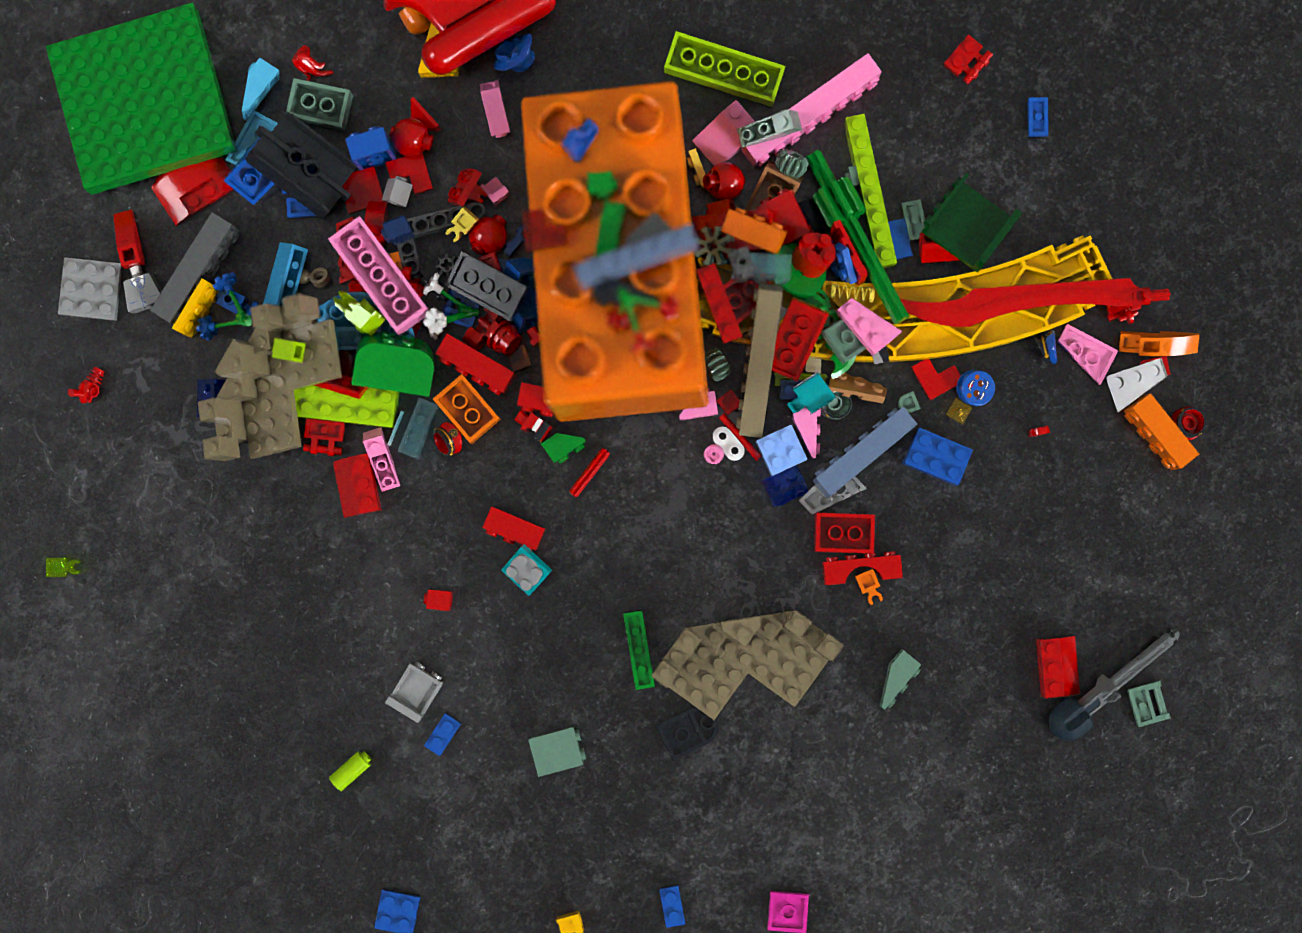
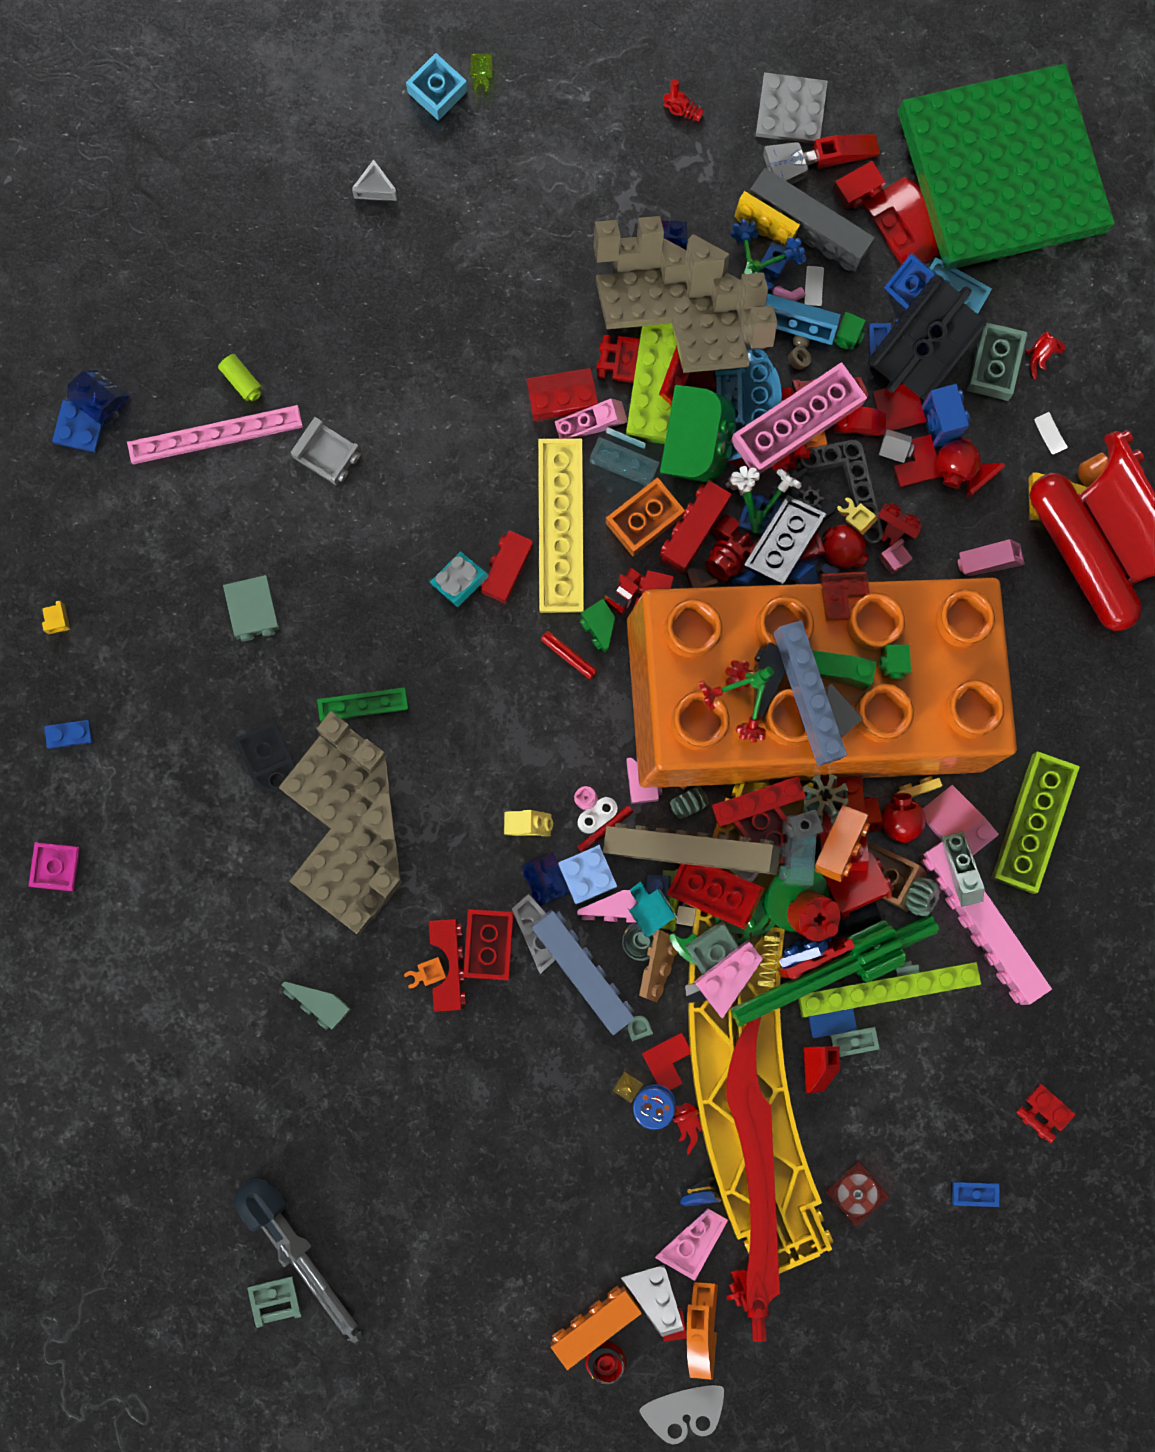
camera: 85 degrees right, 5 degrees down
medium azure slope [242,58,280,120] -> none
lime brick [272,338,306,363] -> none
lime piece [332,291,386,336] -> none
dark blue brick [381,215,415,246] -> none
red brick [423,589,453,611] -> none
blue plate [424,713,461,756] -> none
piece [433,422,462,456] -> none
blue hat [494,33,535,72] -> none
blue tile [562,119,599,163] -> none
red tile [716,389,739,416] -> none
blue brick [902,428,973,486] -> none
dark green panel [922,173,1022,273] -> none
red tile [1028,425,1050,437] -> none
red slope [1036,636,1080,698] -> none
none -> clear blue slope [67,370,130,425]
none -> bright pink tile [127,405,303,464]
none -> light grey slope [352,159,397,201]
none -> medium azure brick [406,53,468,121]
none -> light yellow pin [504,810,553,836]
none -> light yellow plate [538,439,584,613]
none -> light grey piece [639,1385,724,1444]
none -> red piece [673,1103,703,1155]
none -> bright pink arm [772,286,806,301]
none -> white sticker [805,266,824,306]
none -> clear red piece [825,1162,890,1227]
none -> red brick [833,161,886,210]
none -> green brick [833,312,866,349]
none -> white sticker [1034,412,1067,454]

